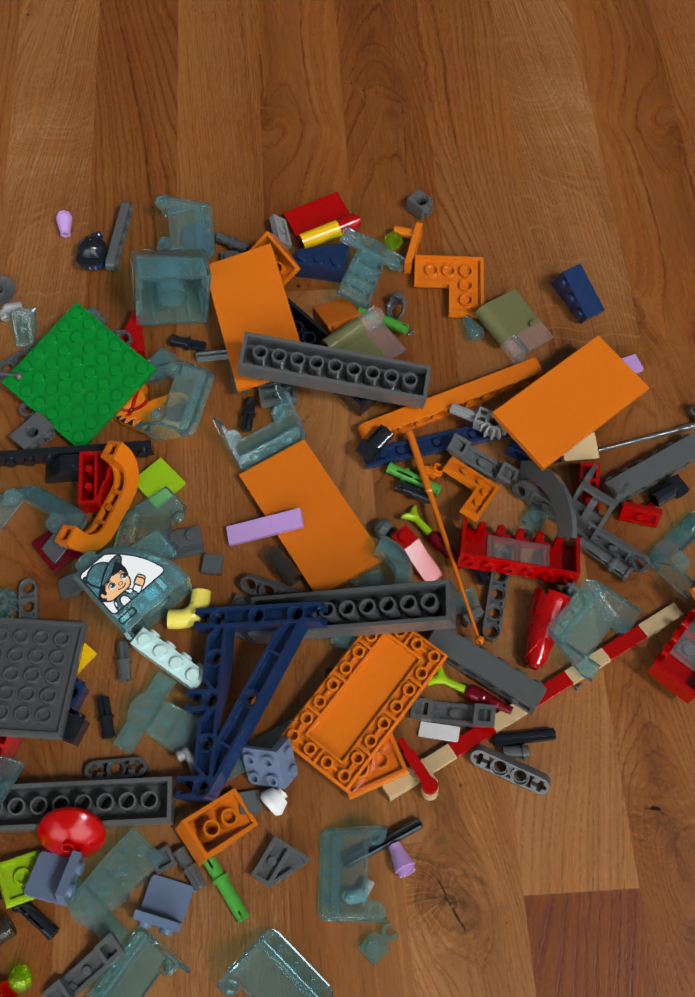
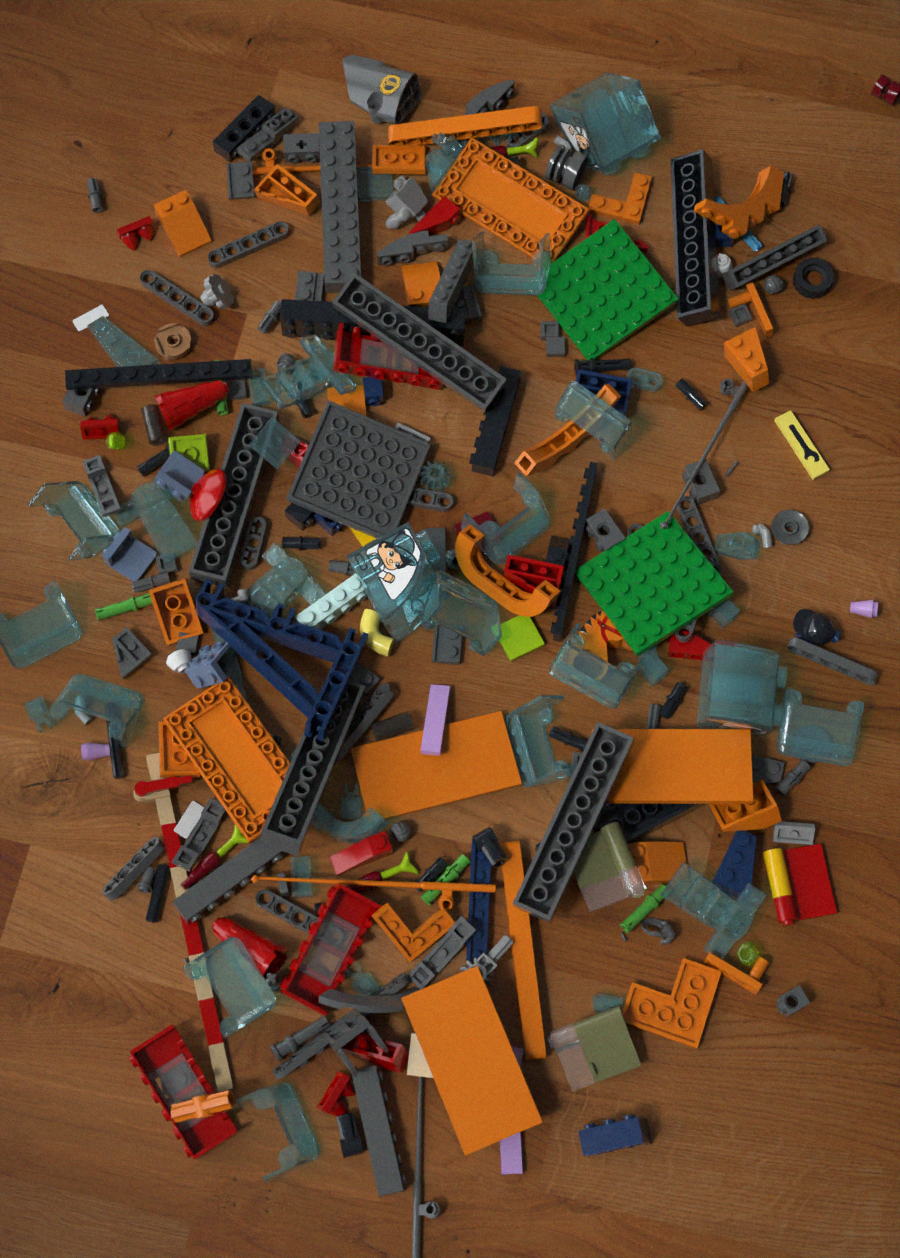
camera: 105 degrees right, 5 degrees up
dark grey tile [201,554,224,576] -> none

